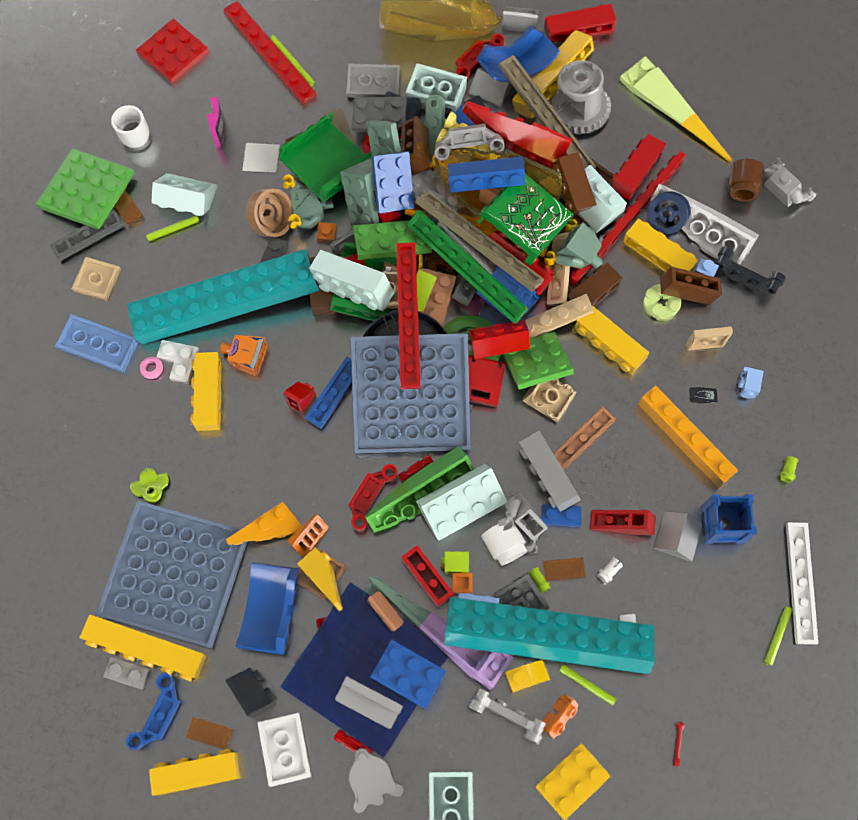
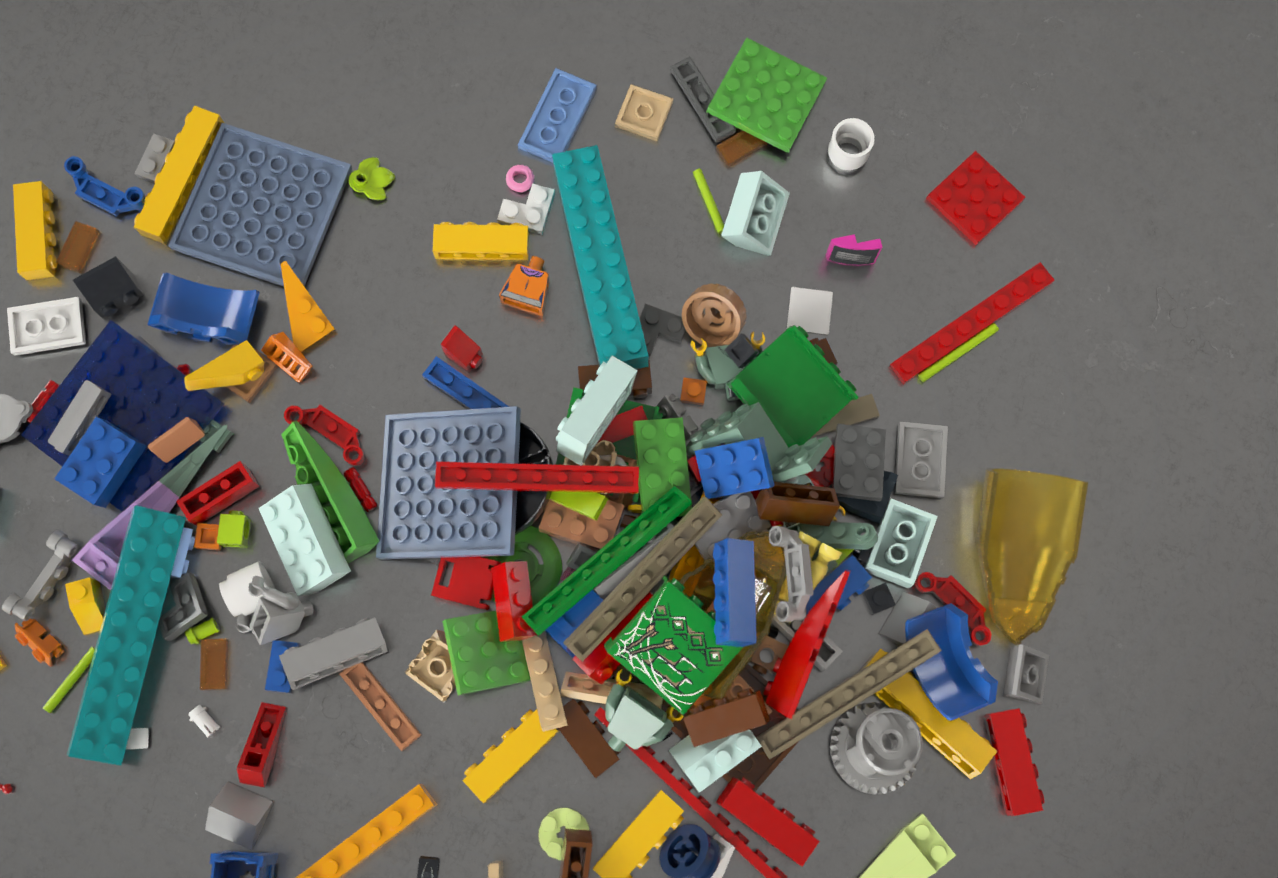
camera: 90 degrees right, 5 degrees up
none -> black plate [724,333,759,368]

